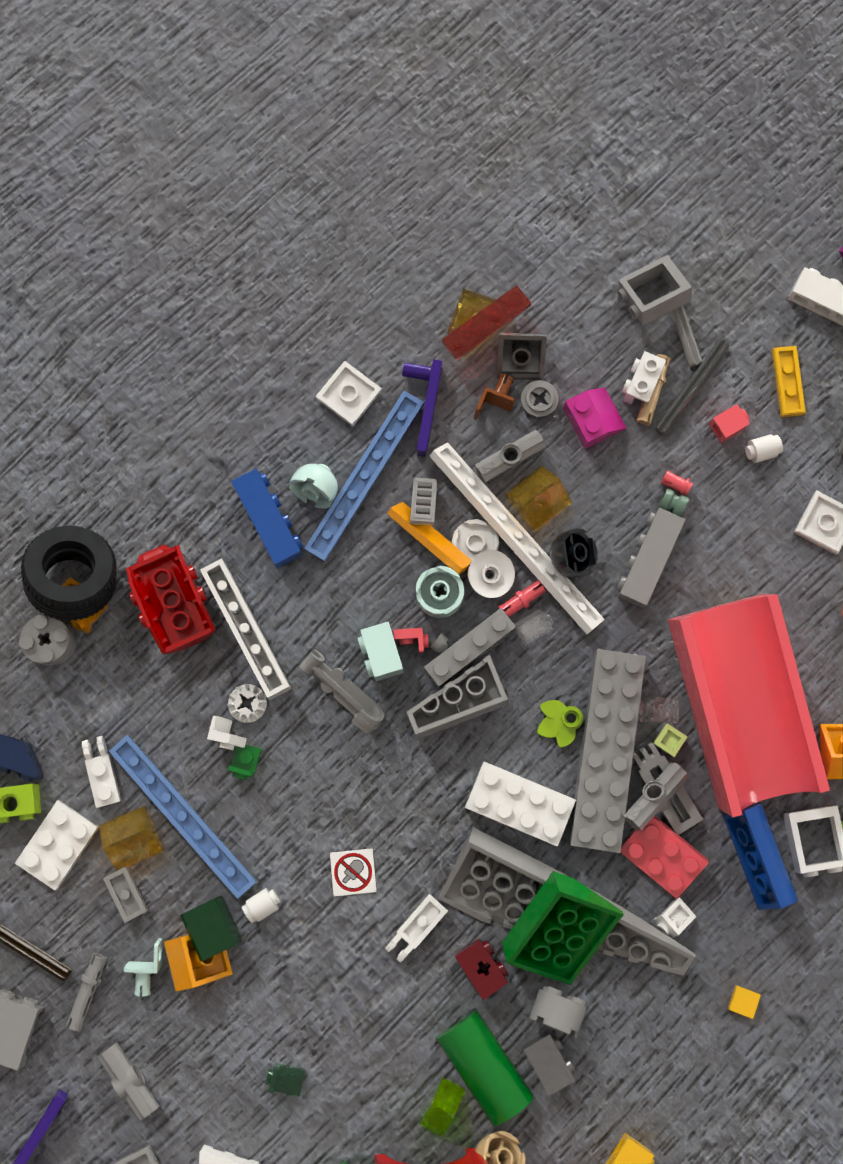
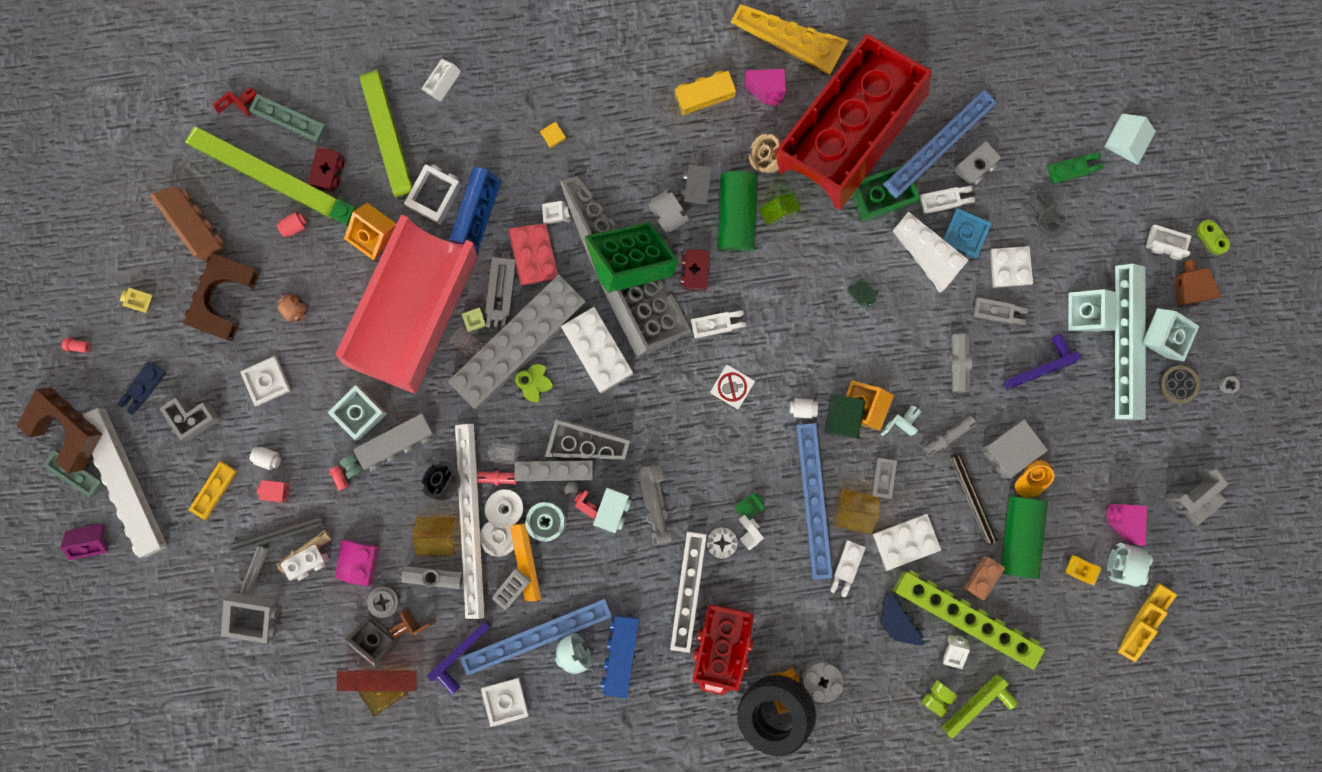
camera: 140 degrees left, 5 degrees up
light grey piece [623,762,689,831] -> none
none -> light aqua brick [328,385,388,441]

